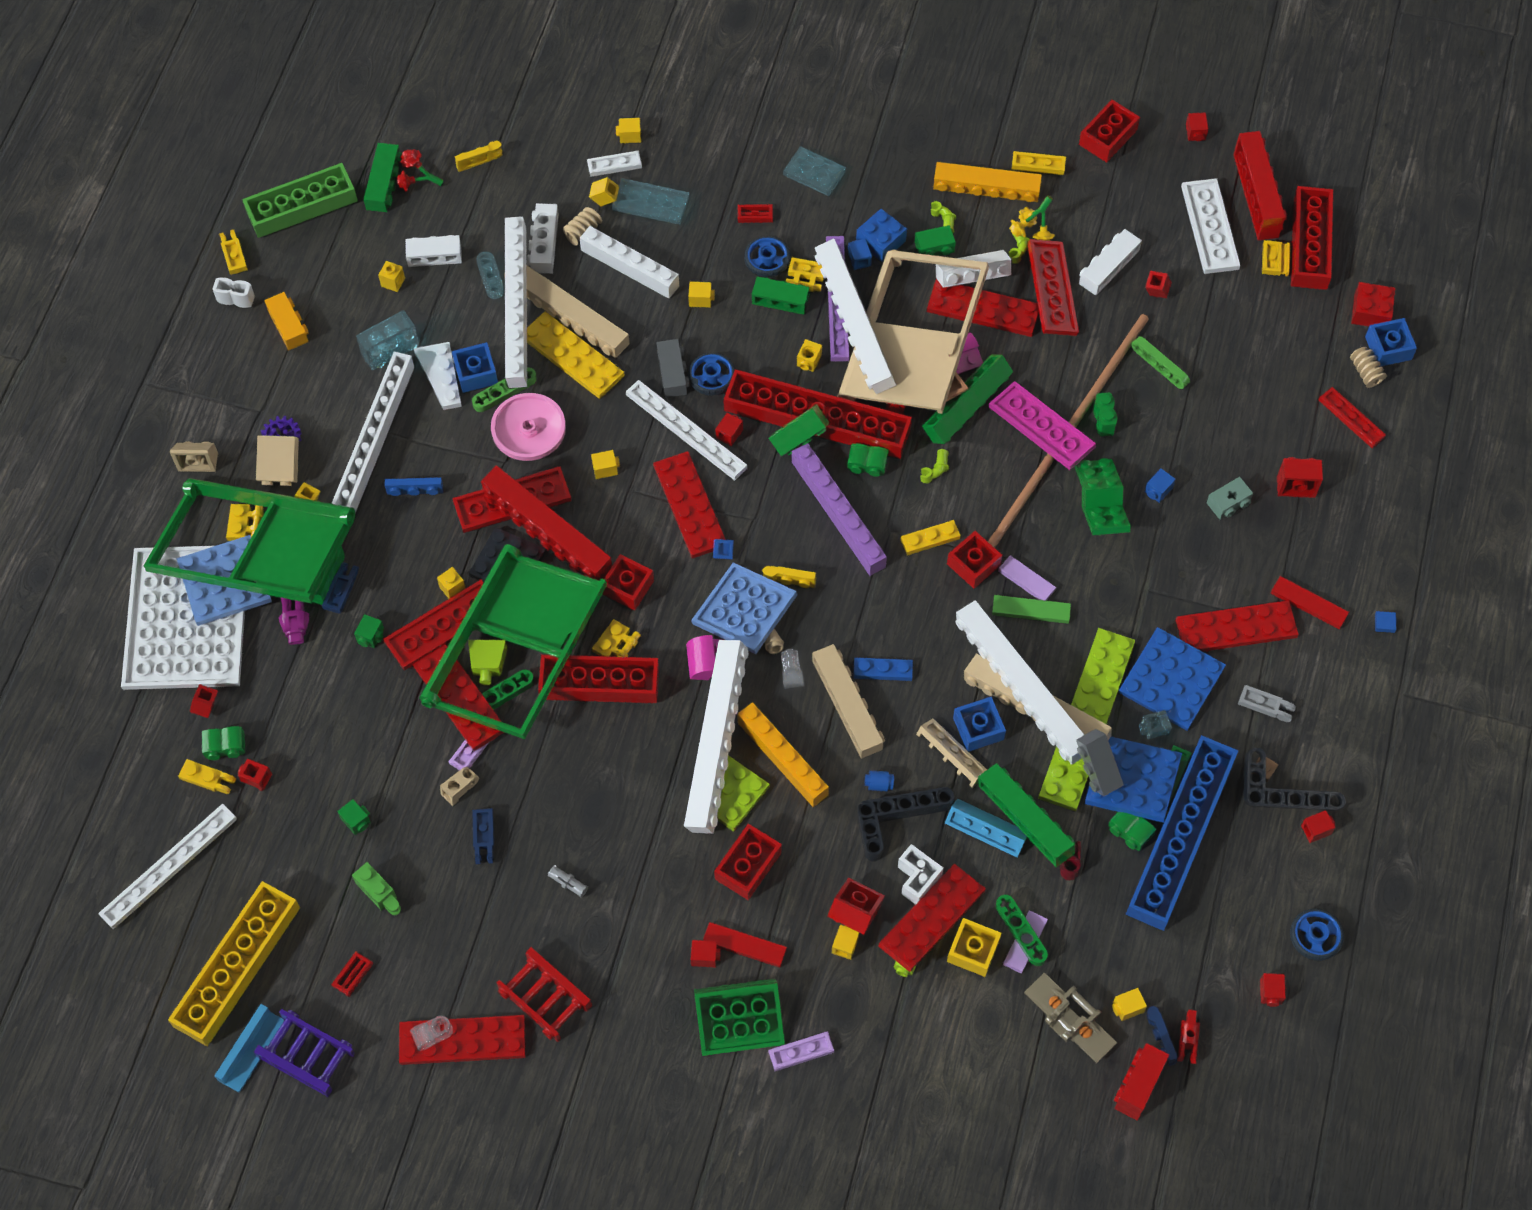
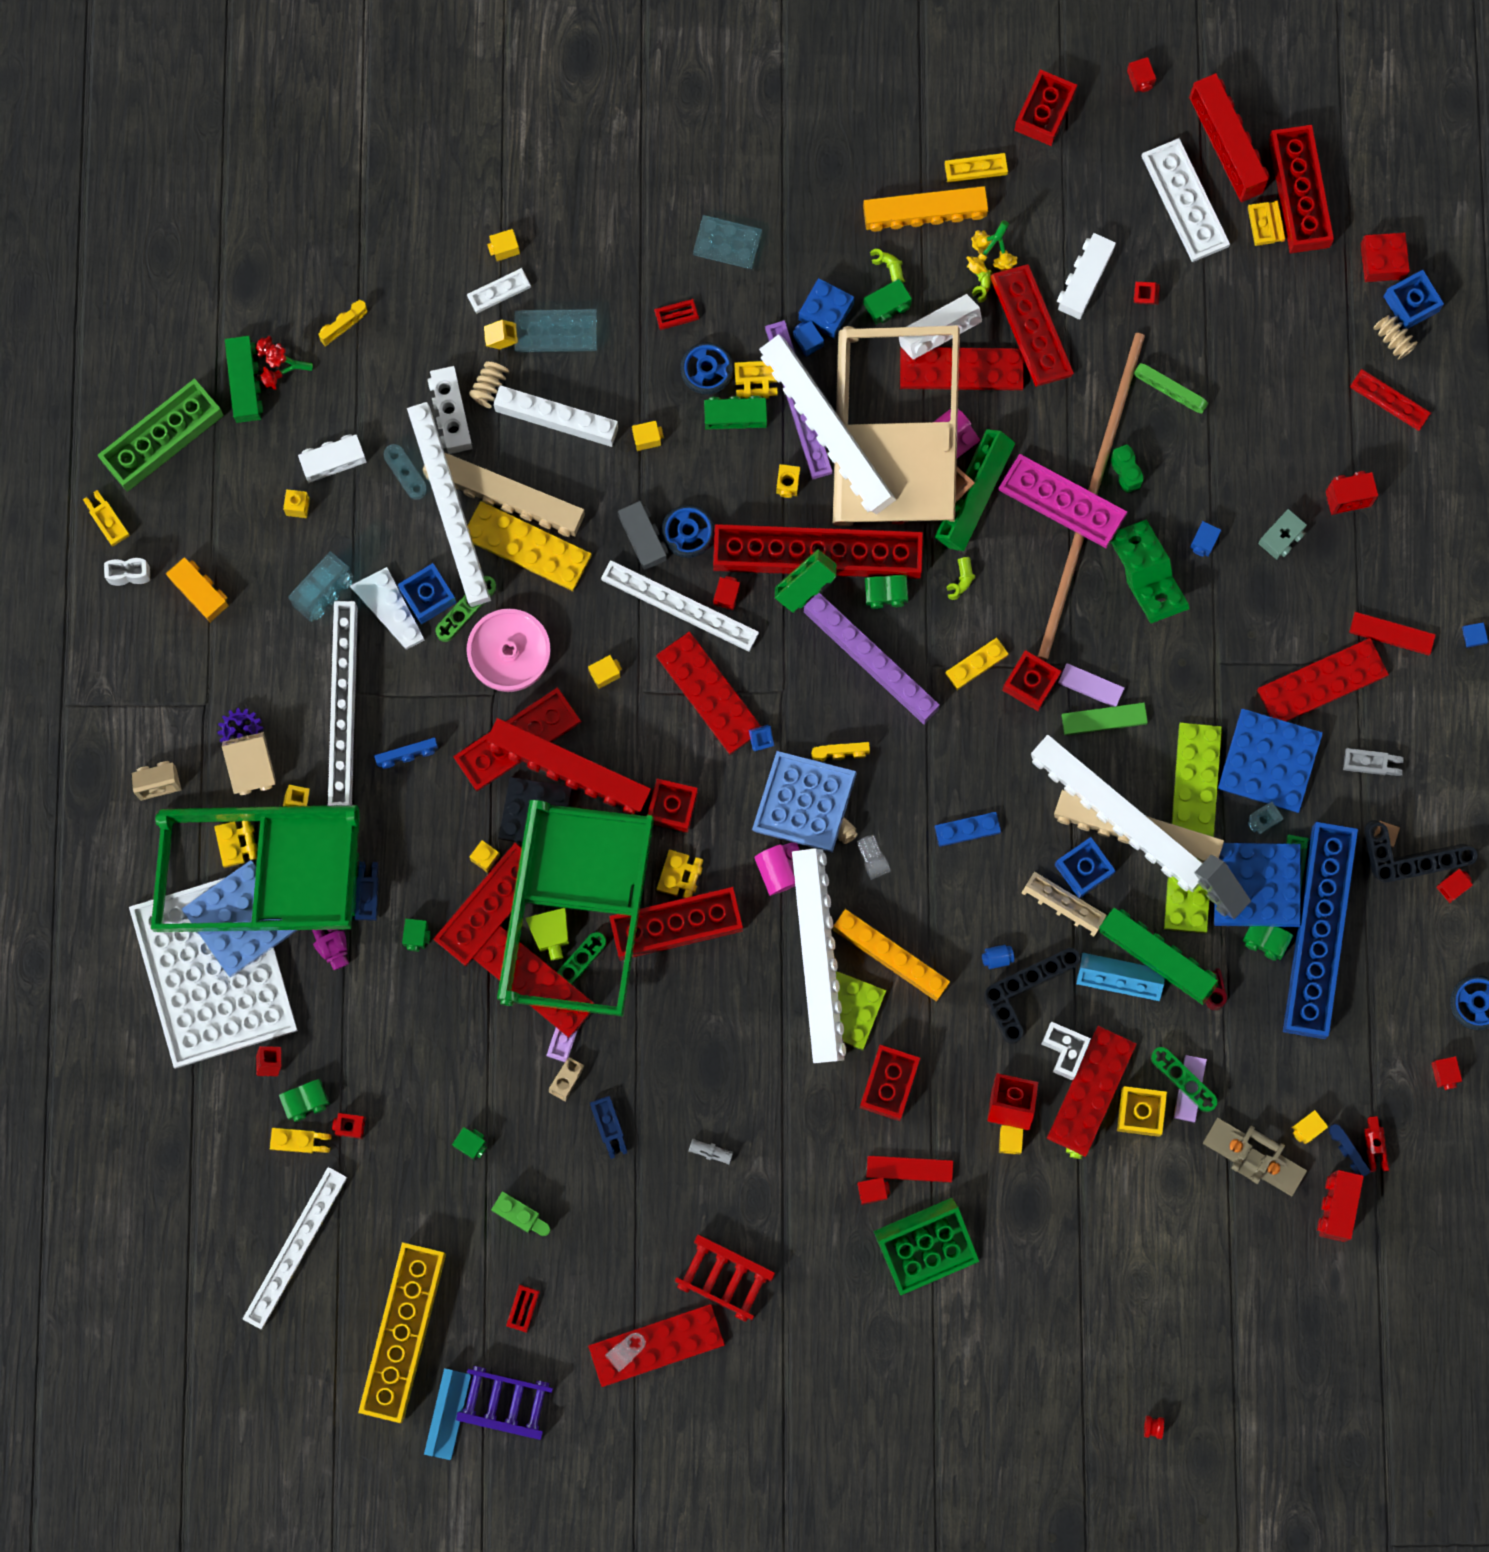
camera: 15 degrees left, 15 degrees up
lavender tile [768,1031,834,1071] -> none
tan brick [812,644,885,759] -> none

